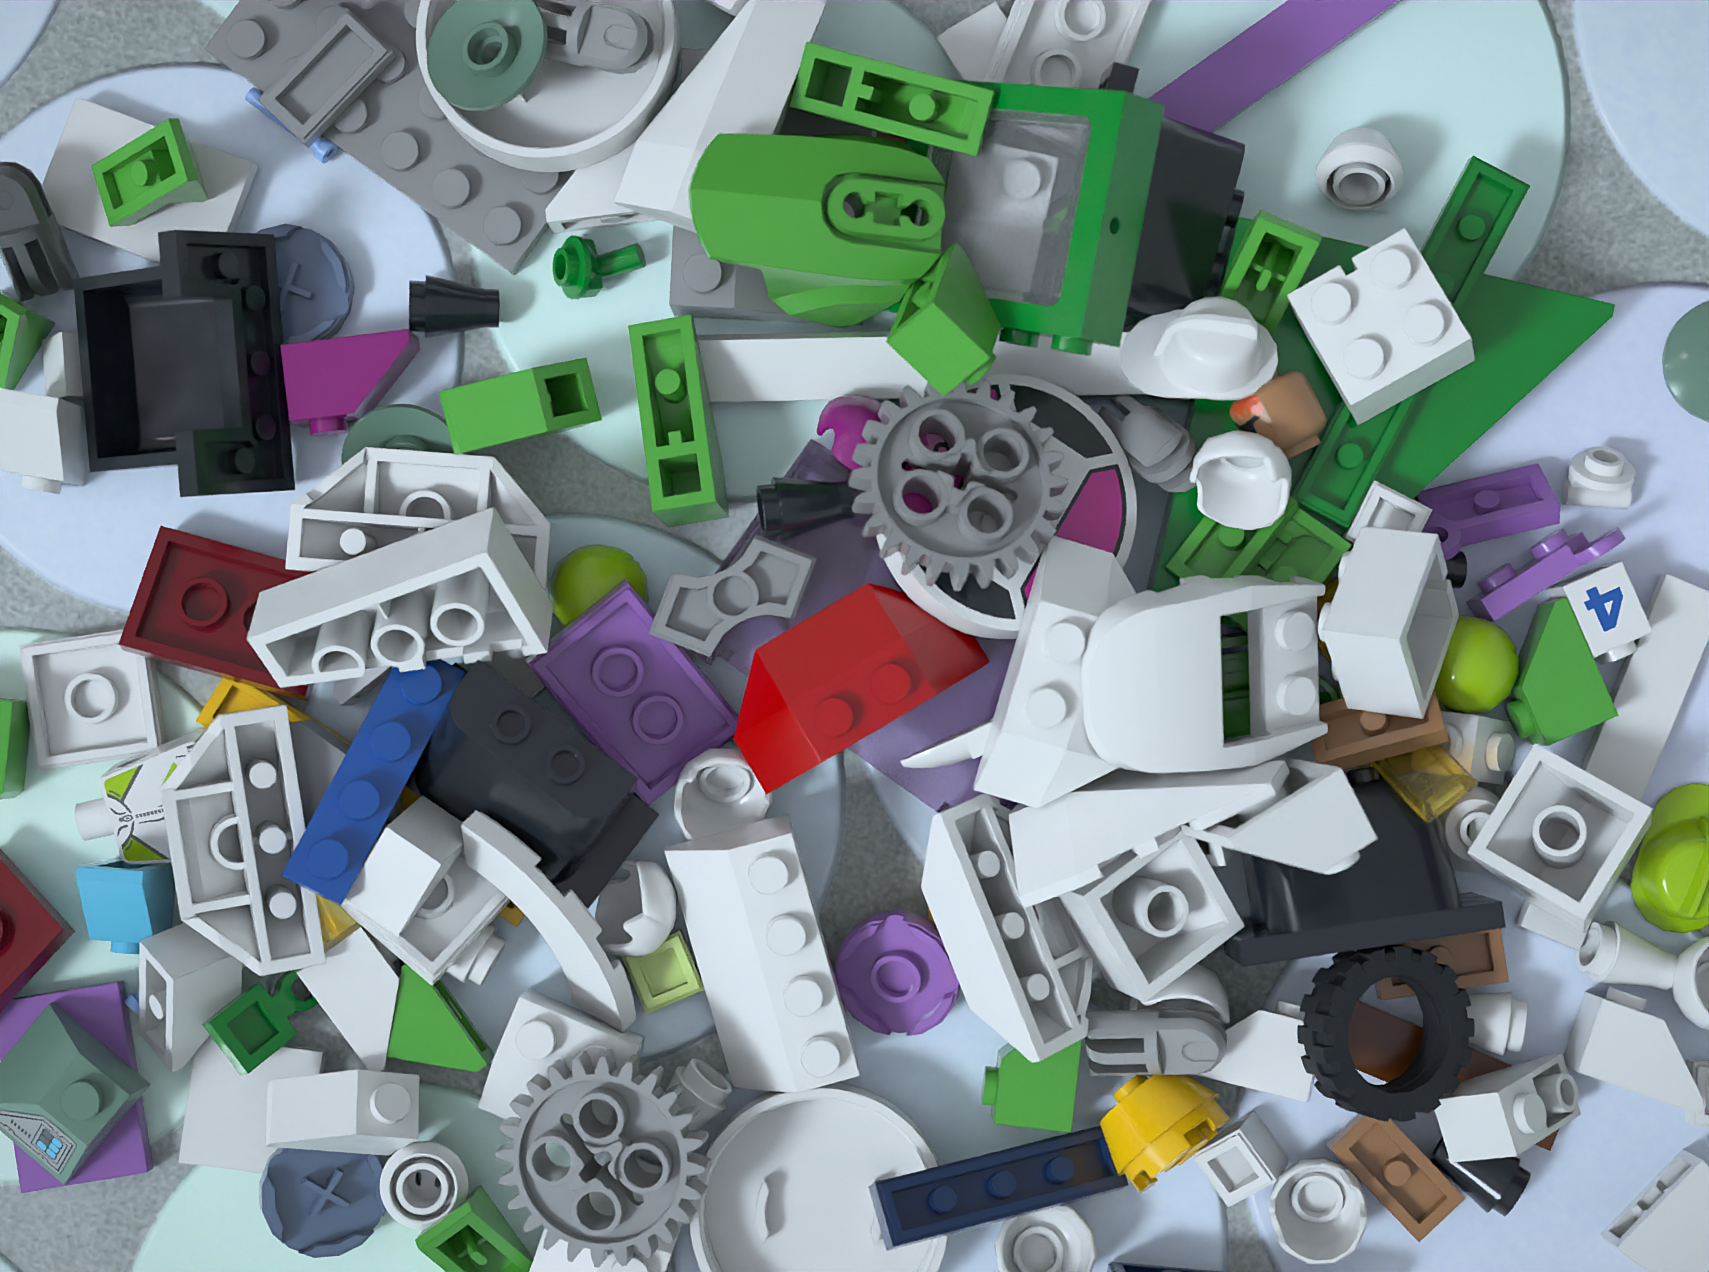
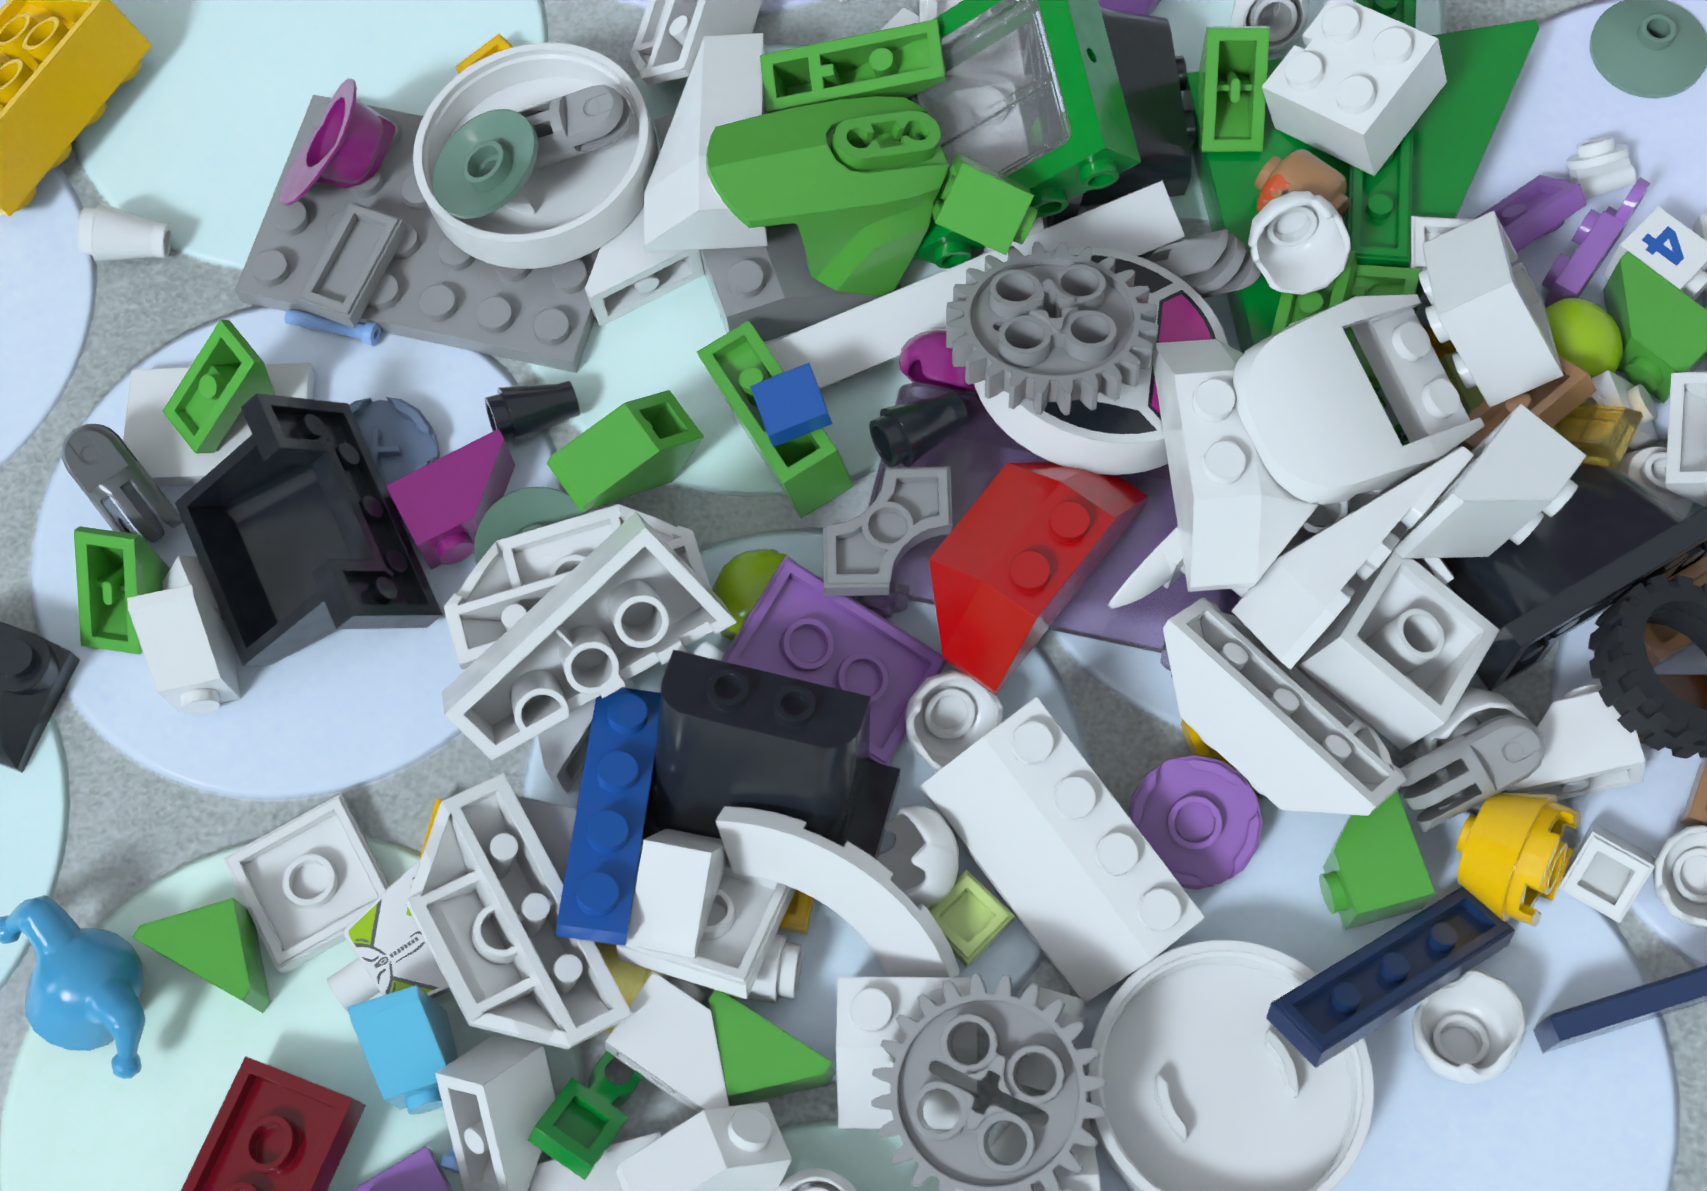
camera: 15 degrees left, 20 degrees down
dark red plate [118,525,314,702] -> none
green plate [552,235,646,299] -> none
white piece [1120,297,1278,400] -> none
none -> blue tile [750,363,833,447]

